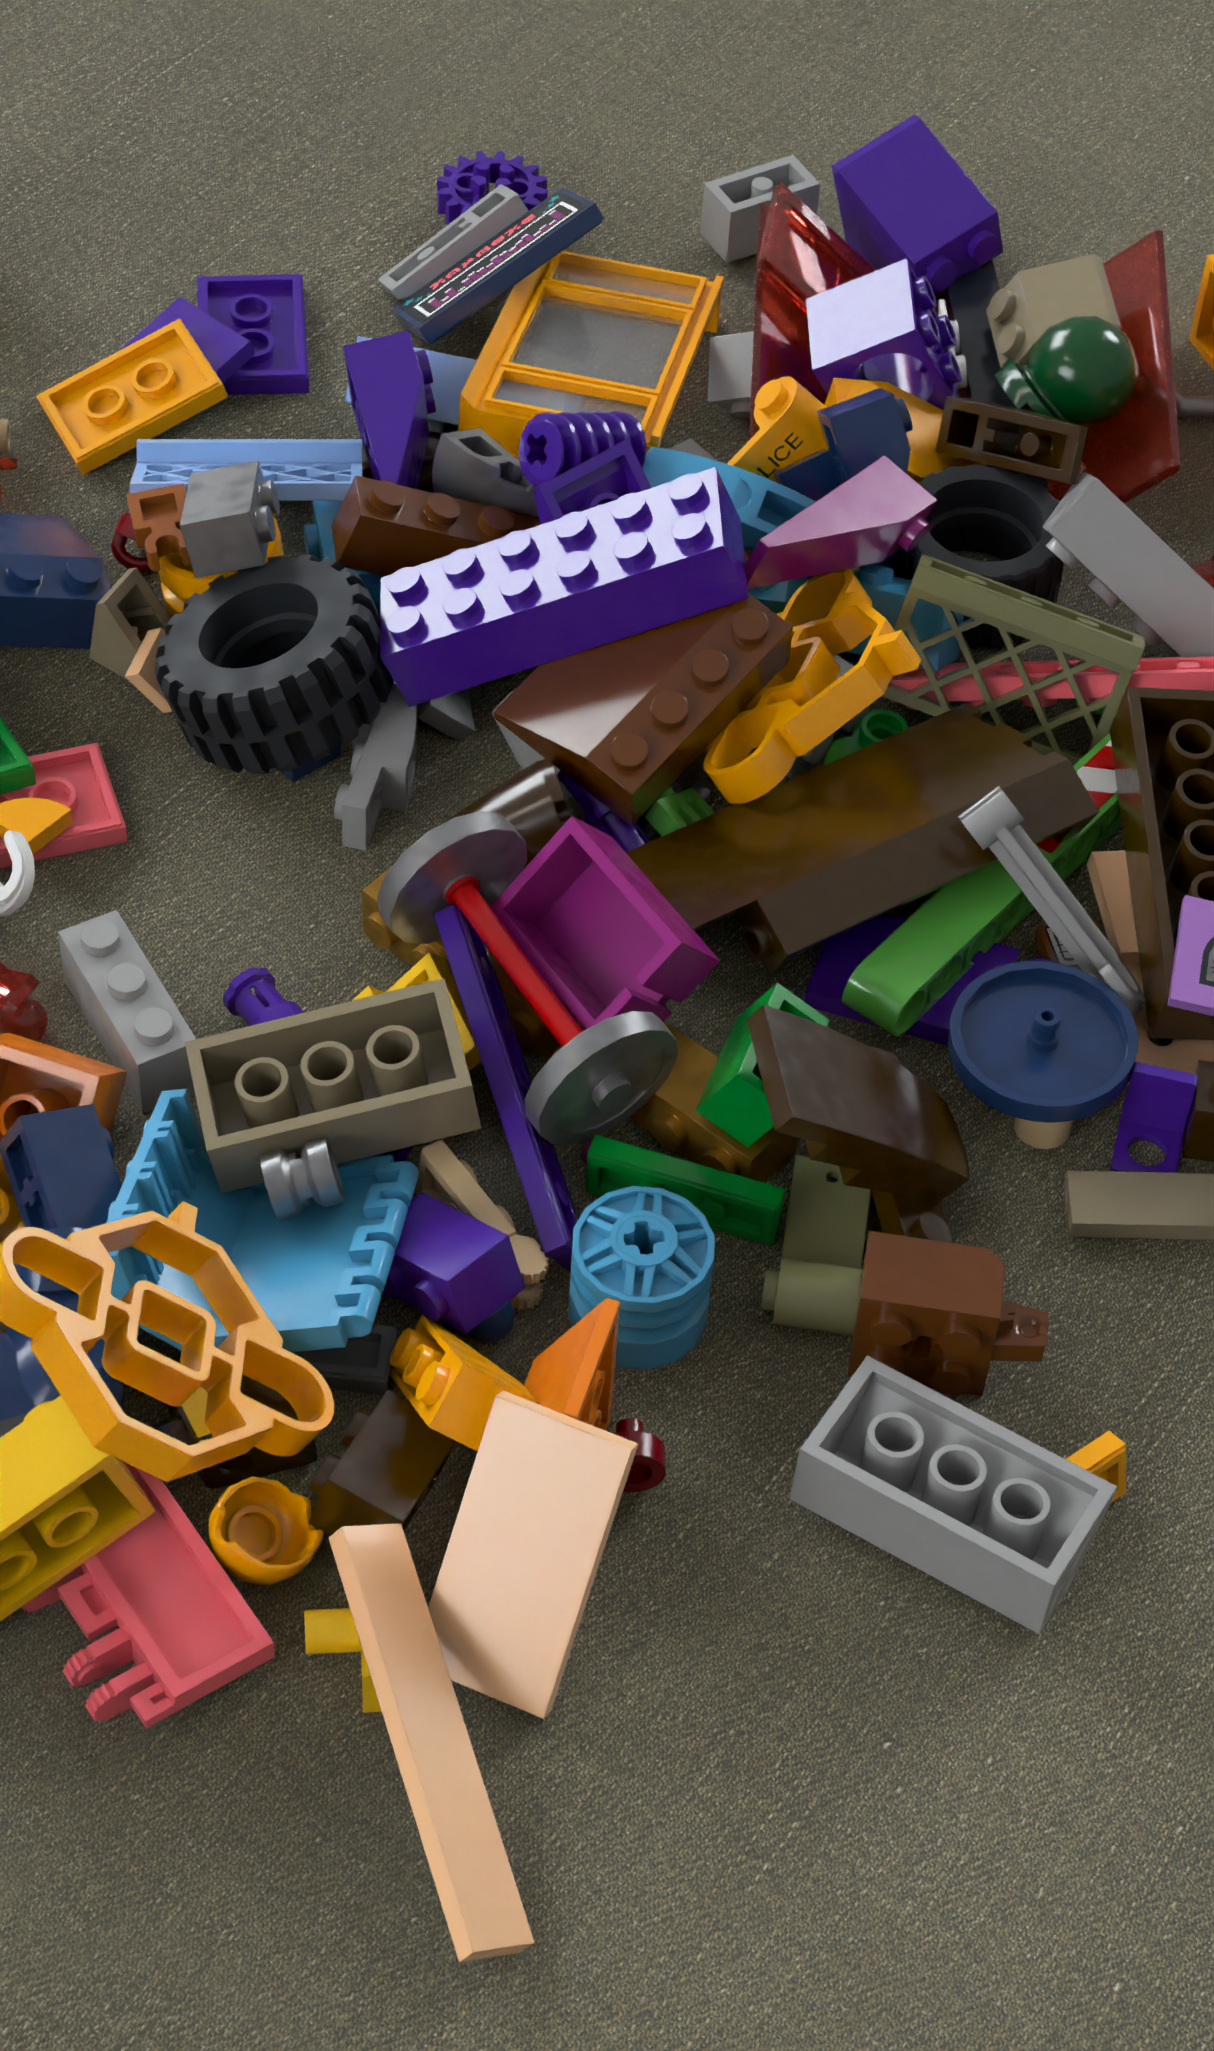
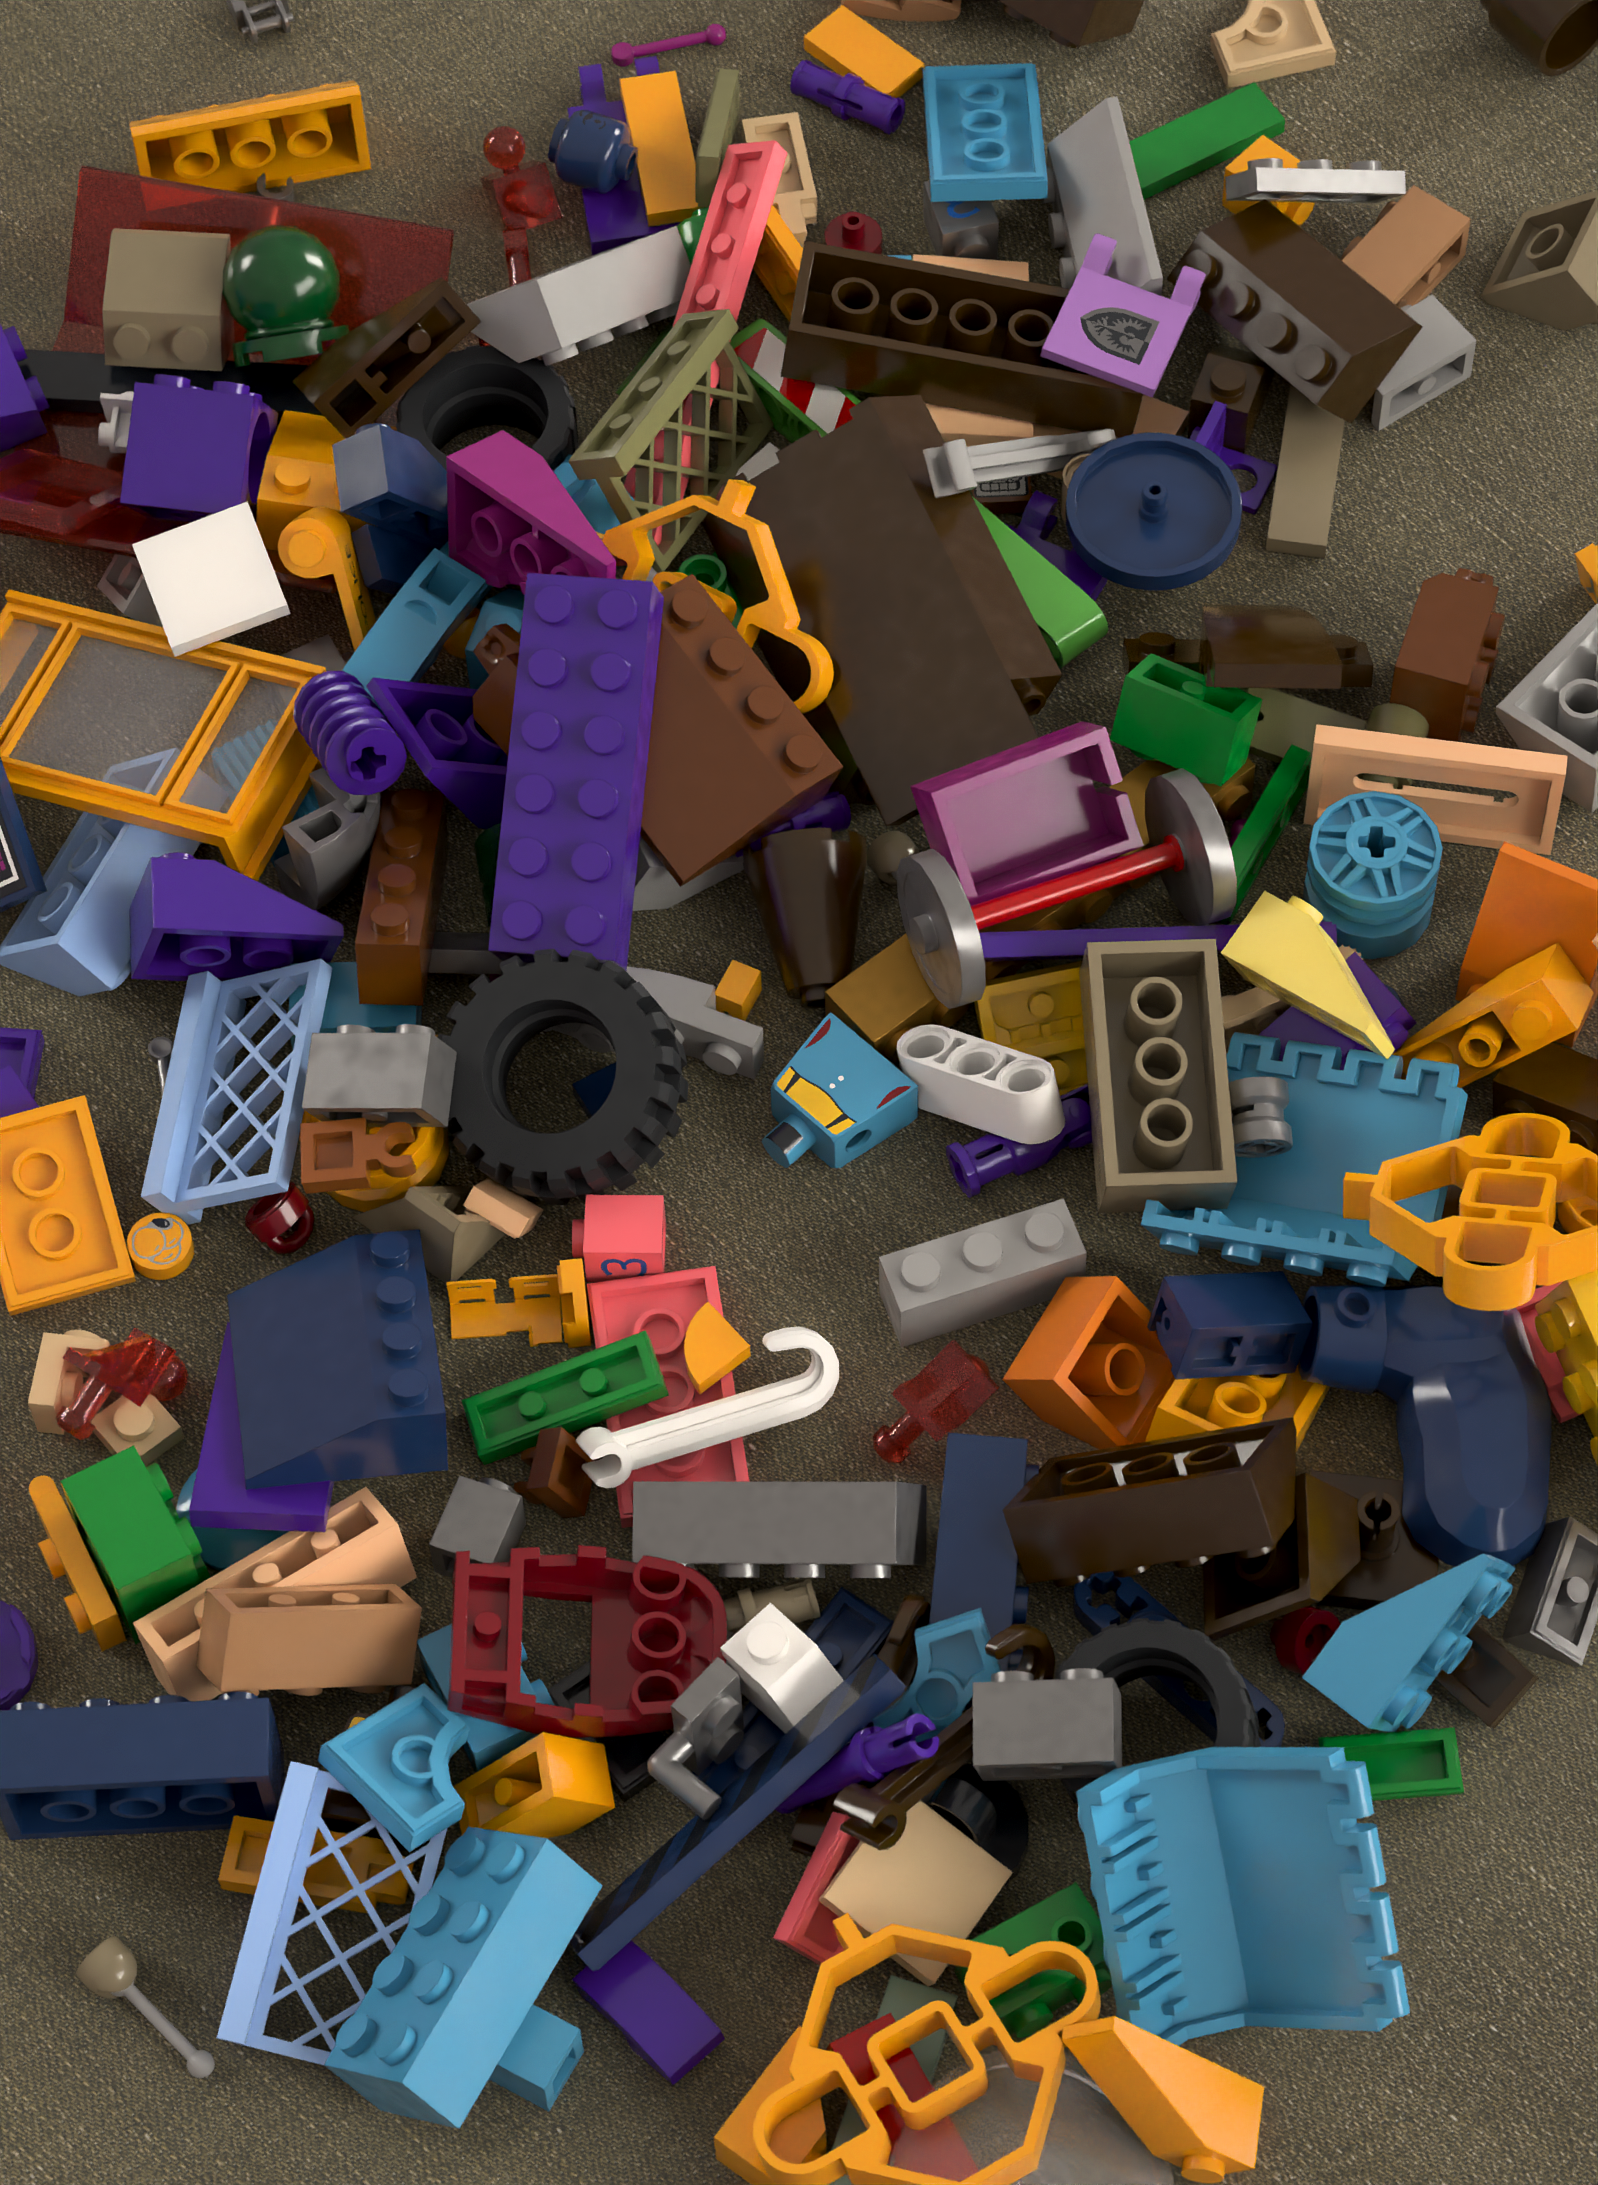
camera: 75 degrees left, 10 degrees up
none -> light orange tile [127,1212,194,1280]
none -> white tile [132,502,291,657]
none -> light orange piece [446,1274,563,1347]
none -> light orange tile [557,1258,591,1348]
none -> coral brick [572,1195,666,1282]
none -> light orange piece [715,960,762,1021]
none -> dark azure torso [762,1012,918,1168]
none -> white beam [896,1024,1065,1144]
none -> light yellow slope [1221,891,1395,1060]
none -> light nougat piece [1303,724,1568,855]

